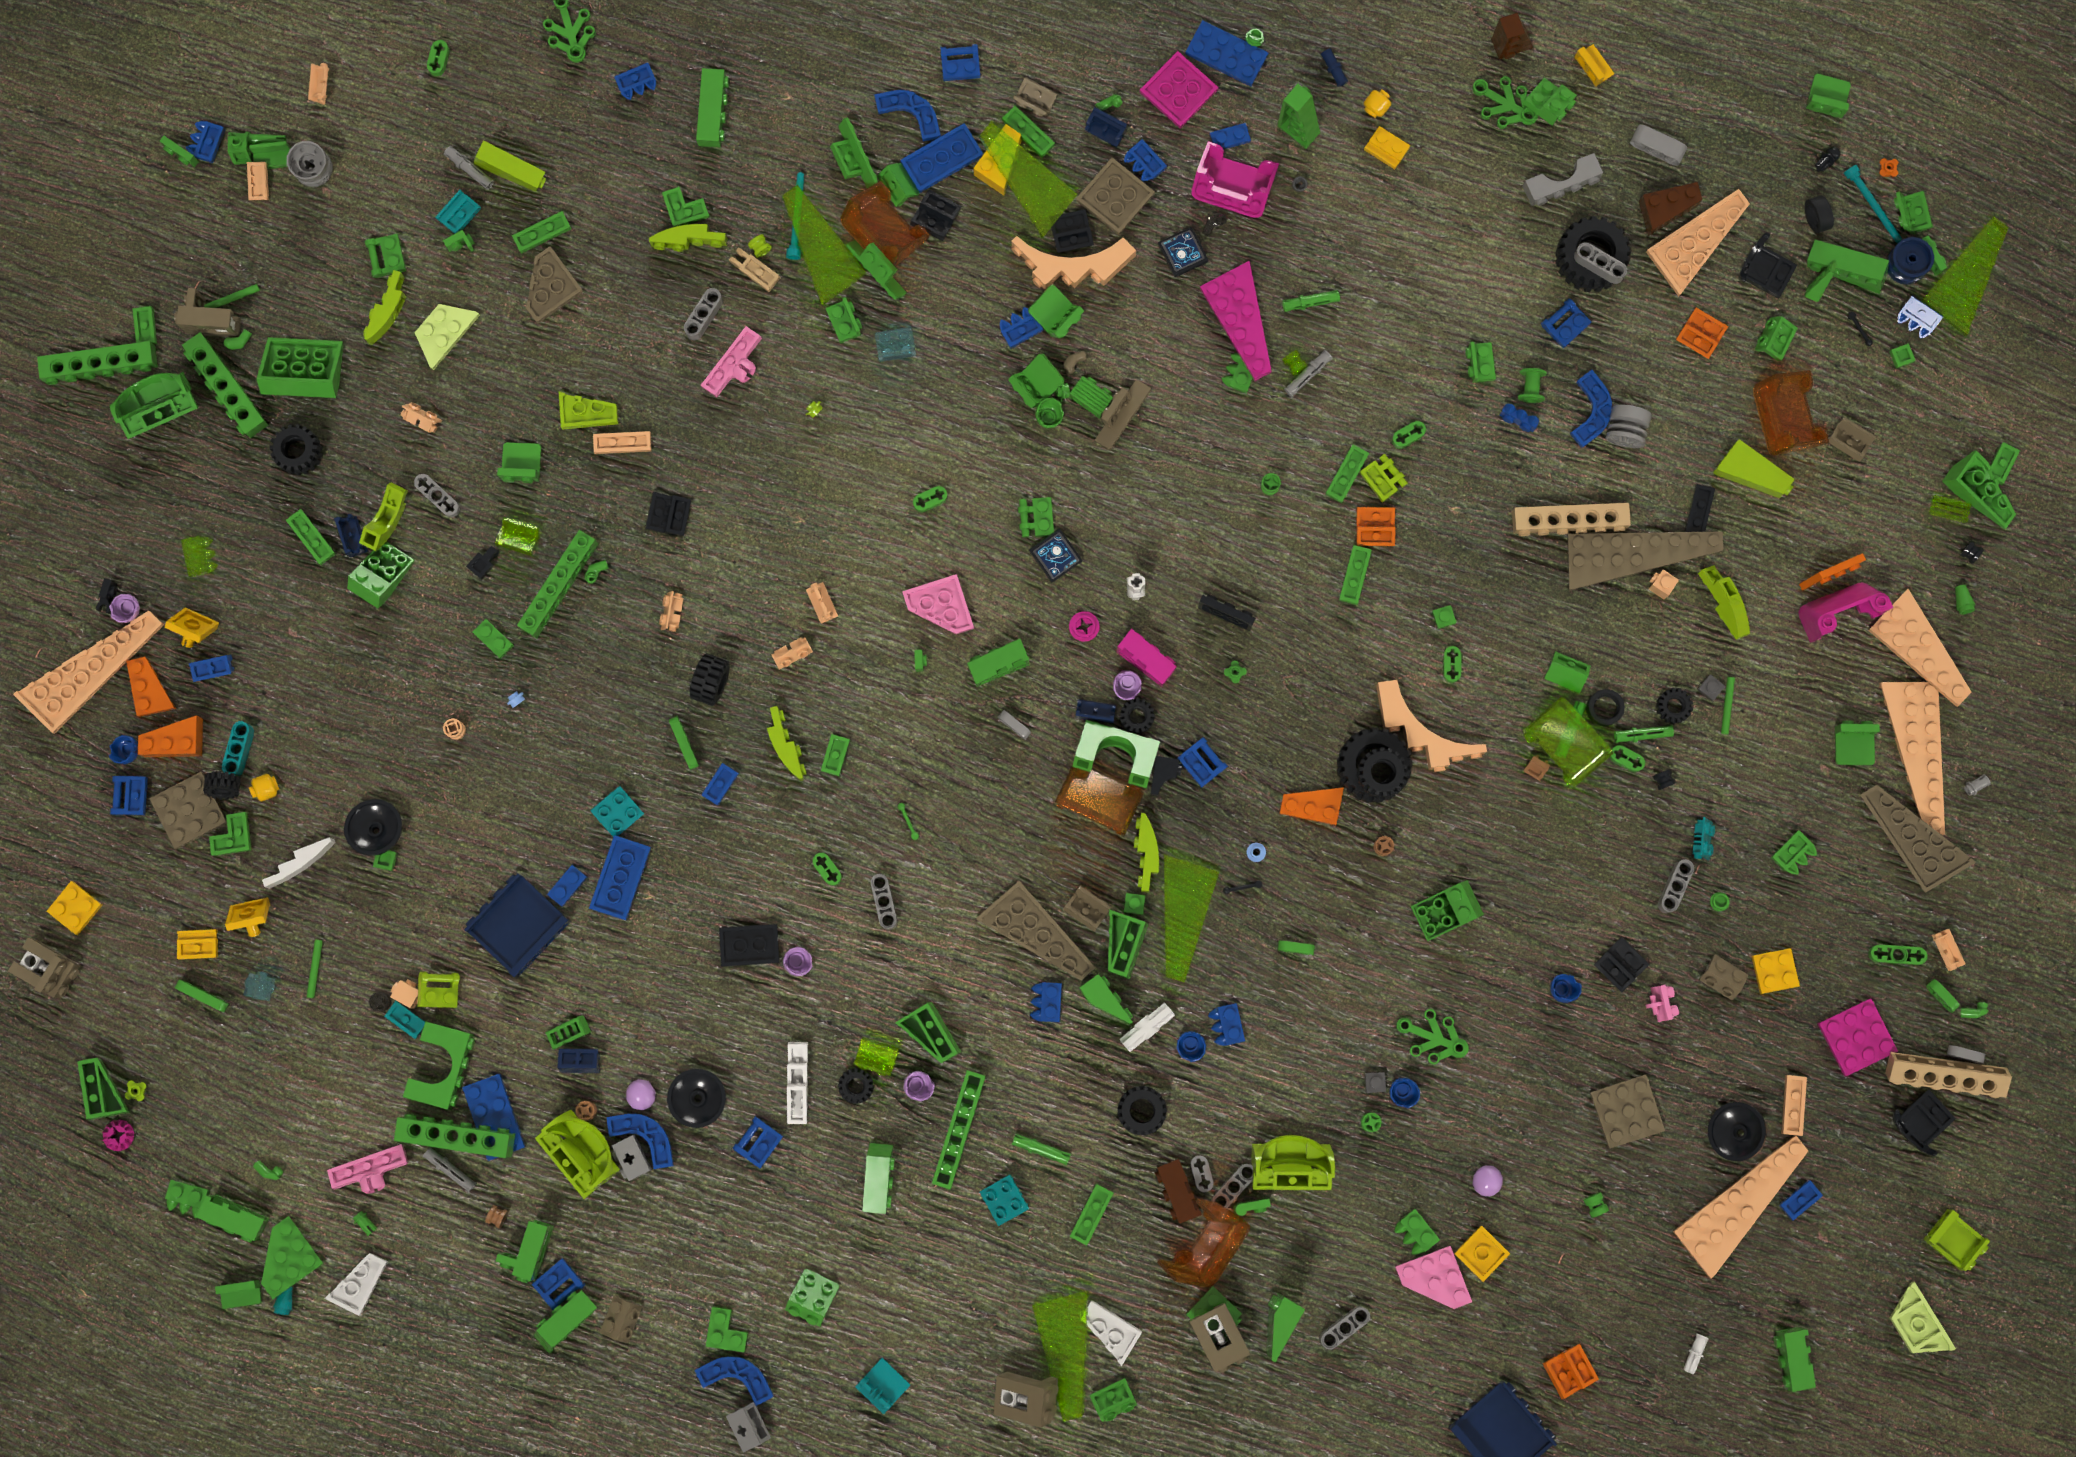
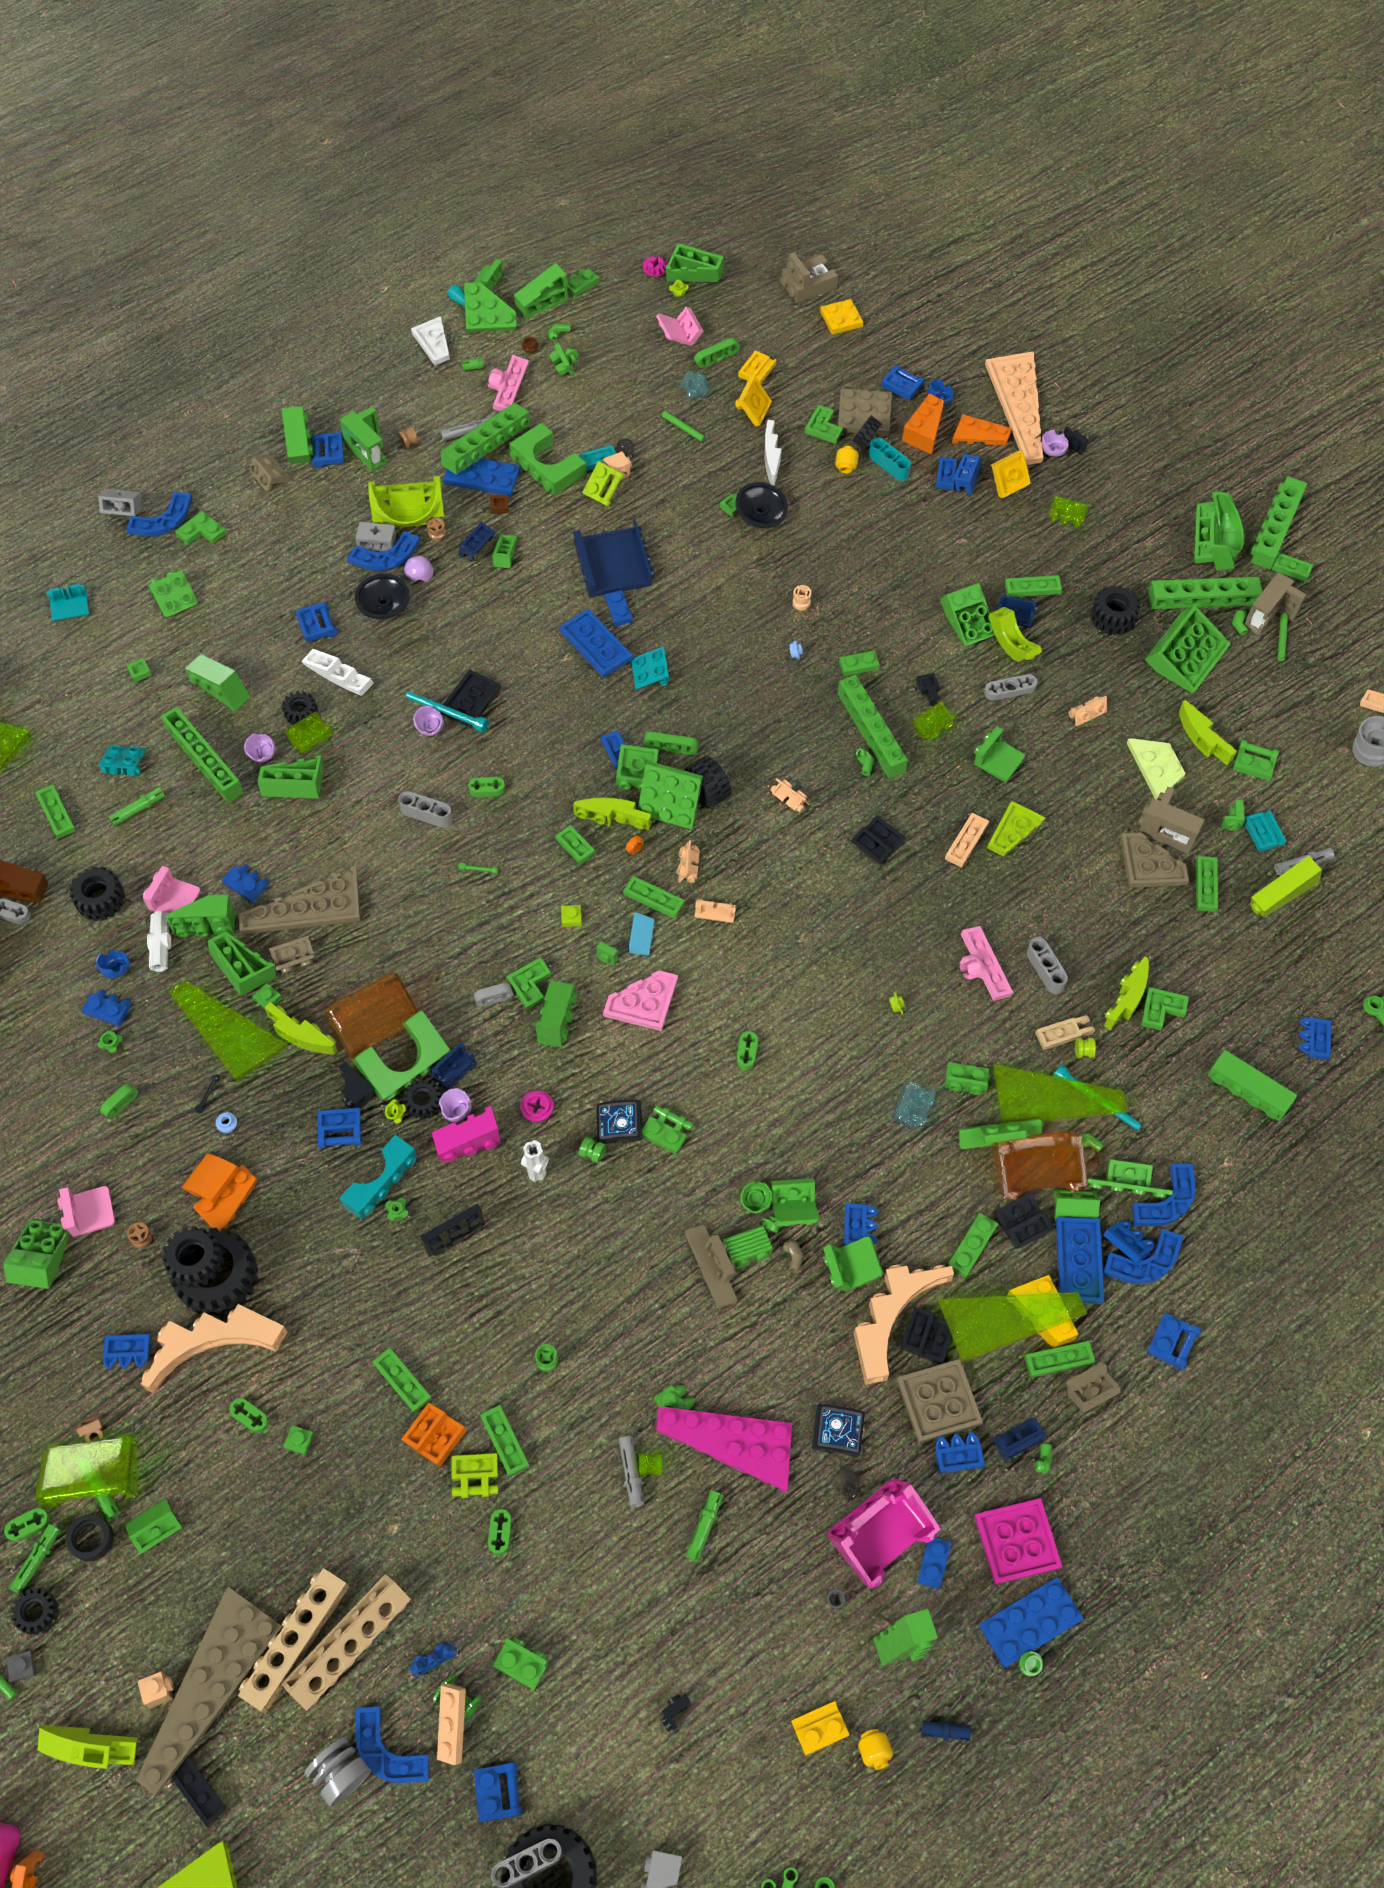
camera: 120 degrees right, 20 degrees down
none -> bright pink bracket [58,1186,115,1237]
none -> bright green plate [98,1031,123,1053]
none -> blue plate [103,1334,151,1370]
none -> bright green plate [126,658,152,683]
none -> bright pink bracket [143,866,201,913]
none -> orange slope [181,1154,239,1204]
none -> tan brick [281,1574,411,1711]
none -> teal arch [339,1135,417,1220]
none -> lime plate [385,1099,406,1124]
none -> teal piece [405,691,489,733]
none -> light nougat plate [437,1683,466,1765]
none -> reddish brown plate [490,495,509,514]
none -> bright green plate [506,957,551,1010]
none -> reddish brown plate [522,337,539,353]
none -> bright green hips [549,343,579,376]
none -> lime plate [561,905,582,927]
none -> bright green wheel [578,1136,606,1164]
none -> bright green plate [615,744,658,792]
none -> bright green plate [623,876,685,919]
none -> orange tile [625,835,644,855]
none -> medium azure slope [629,912,654,955]
none -> bright green plate [638,761,703,829]
none -> bright pink bracket [656,307,704,346]
none -> black bracket [660,1694,691,1734]
none -> blue plate [936,457,957,490]
none -> bright green plate [947,1213,998,1278]
none -> bright green arm [1073,1133,1104,1153]
none -> blue plate [1103,1221,1154,1263]
none -> blue plate [1132,1164,1195,1226]
none -> dark tan brick [1138,786,1205,854]

